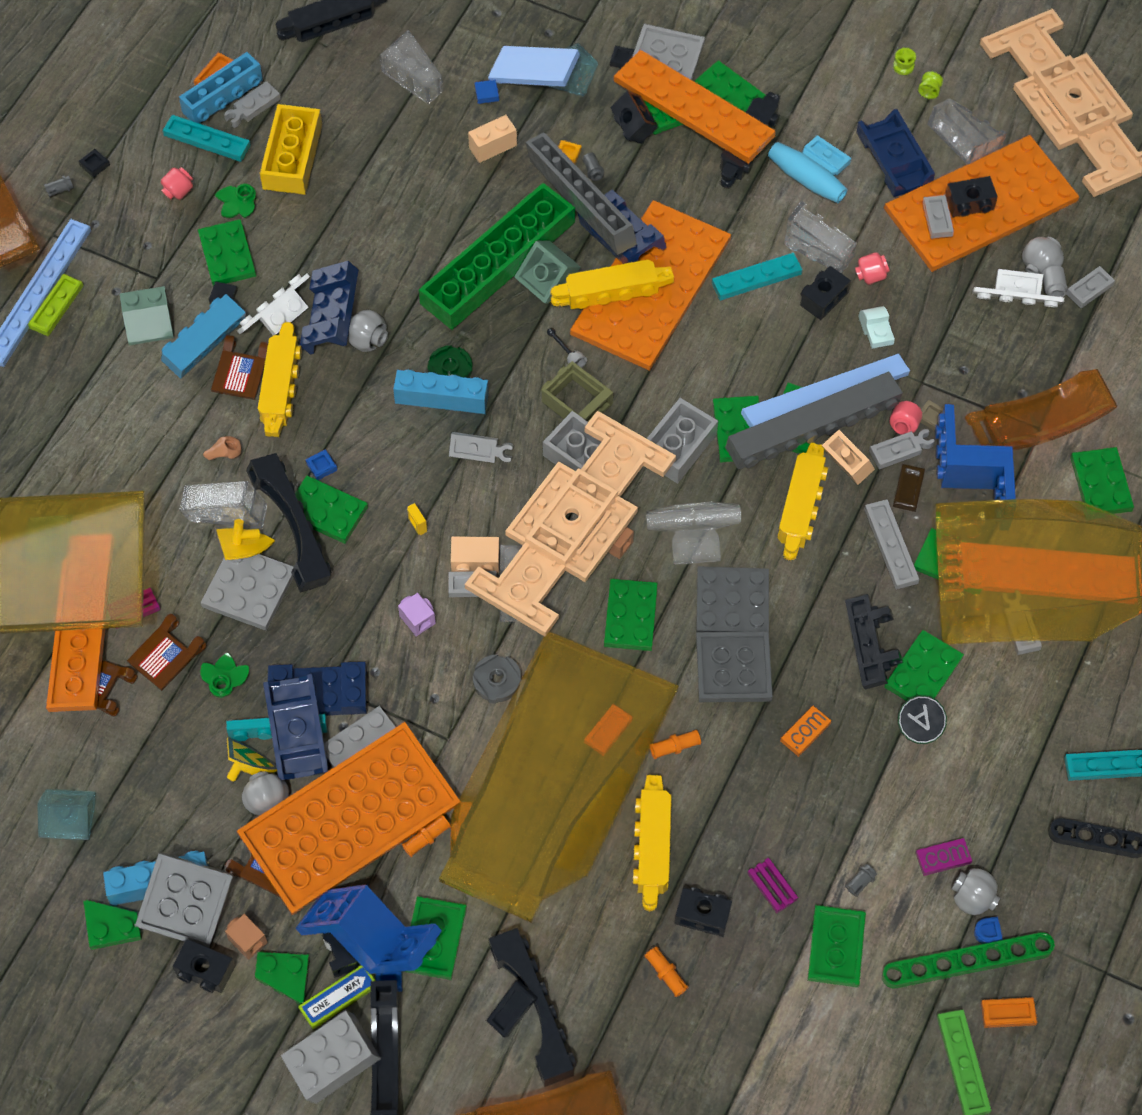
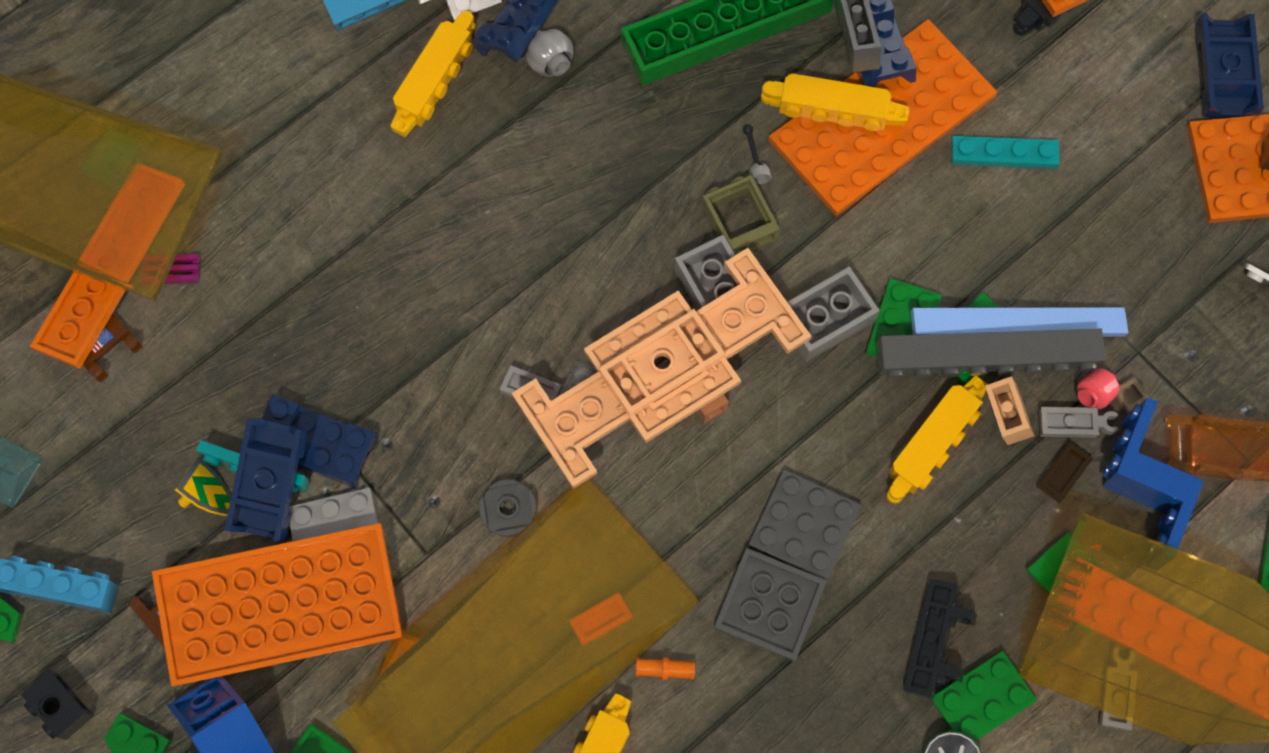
camera: 25 degrees right, 10 degrees up
reddish brown flag [127,614,207,691] -> none
plate [135,852,233,948] -> none
clear wedge [180,481,267,529] -> none
green plate [200,653,249,698] -> none
light grey plate [201,554,293,631] -> none
nougat animal [203,436,241,460] -> none
reddish brown flag [211,335,268,400] -> none
yellow shield [216,519,275,560] -> none
nougat brick [225,914,267,960] -> none
light grey plant [242,771,289,816] -> none
black arch [246,453,331,593] -> none
green plate [295,475,368,544] -> none
blue tile [305,449,337,480] -> none
dark azure brick [393,370,489,414] -> none
lavender brick [398,593,436,636] -> none
orange pin [402,815,451,857] -> none
yellow tile [407,503,427,535] -> none
dark green tile [427,345,473,378] -> none
light grey plate [449,432,514,463] -> none
light nougat brick [451,537,500,573] -> none
sand green slope [514,241,581,303] -> none
green plate [604,579,658,651] -> none
clear plate [646,502,741,565] -> none
medium azure plate [768,135,851,203] -> none
orange tile [780,706,831,757] -> none
clear wedge [784,201,857,273] -> none
black brick [800,266,851,320] -> none
coral head [855,252,889,285] -> none
light aqua brick [858,306,895,349] -> none
light grey plate [864,500,919,590] -> none
light grey plate [923,195,954,238] -> none

